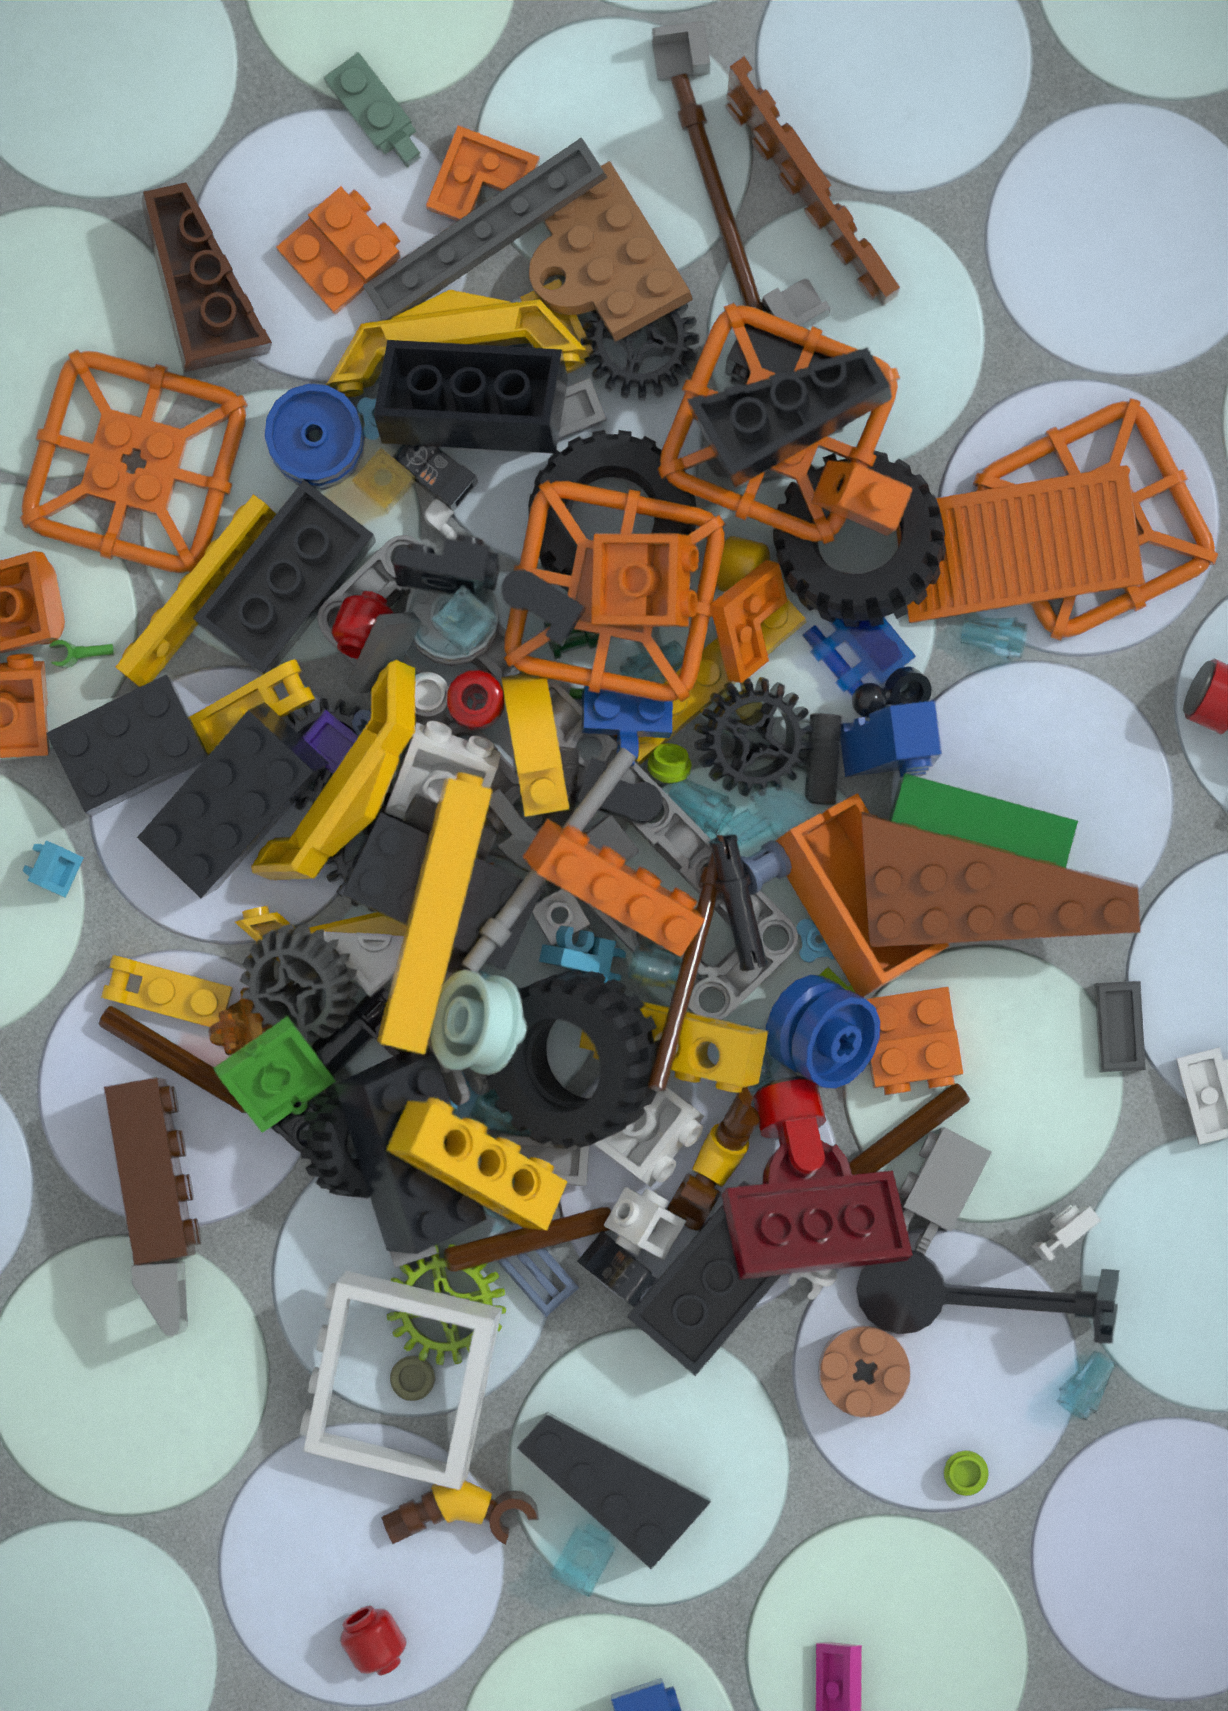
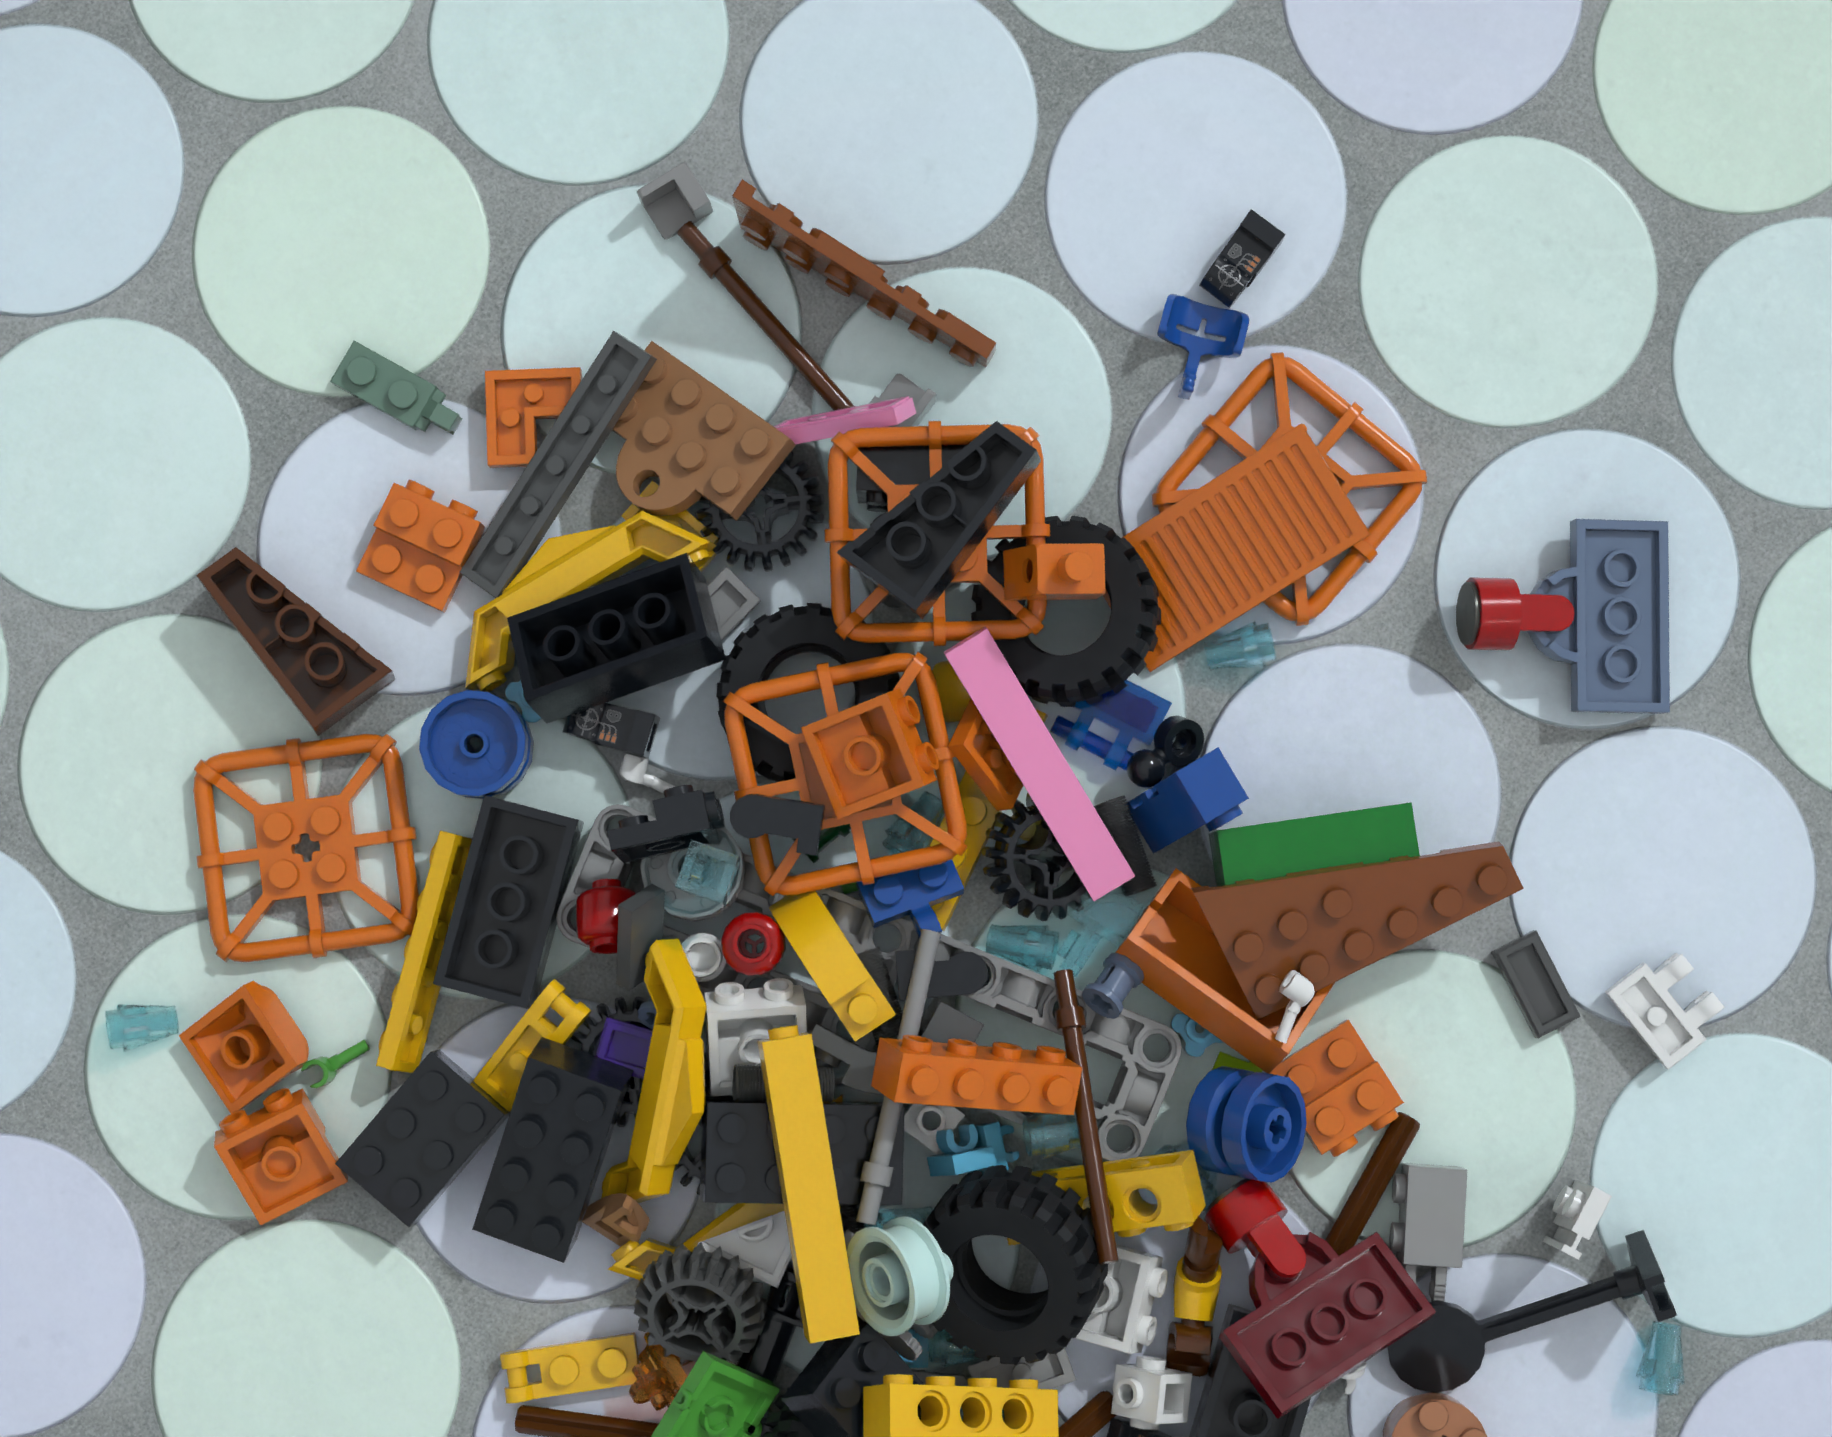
camera: 20 degrees left, 0 degrees up
medium azure tile [23,840,84,898] -> none
clear yellow plate [352,448,416,514] -> none
lime plate [647,743,692,784] -> none
black pin [709,834,768,971] -> none
none -> medium nougat slope [582,1193,650,1247]
none -> bright pink tile [774,396,916,445]
none -> bright pink tile [943,627,1135,901]
none -> blue helmet [1157,294,1249,400]
none -> black leg [1199,209,1286,308]
none -> white hand [1275,970,1315,1043]

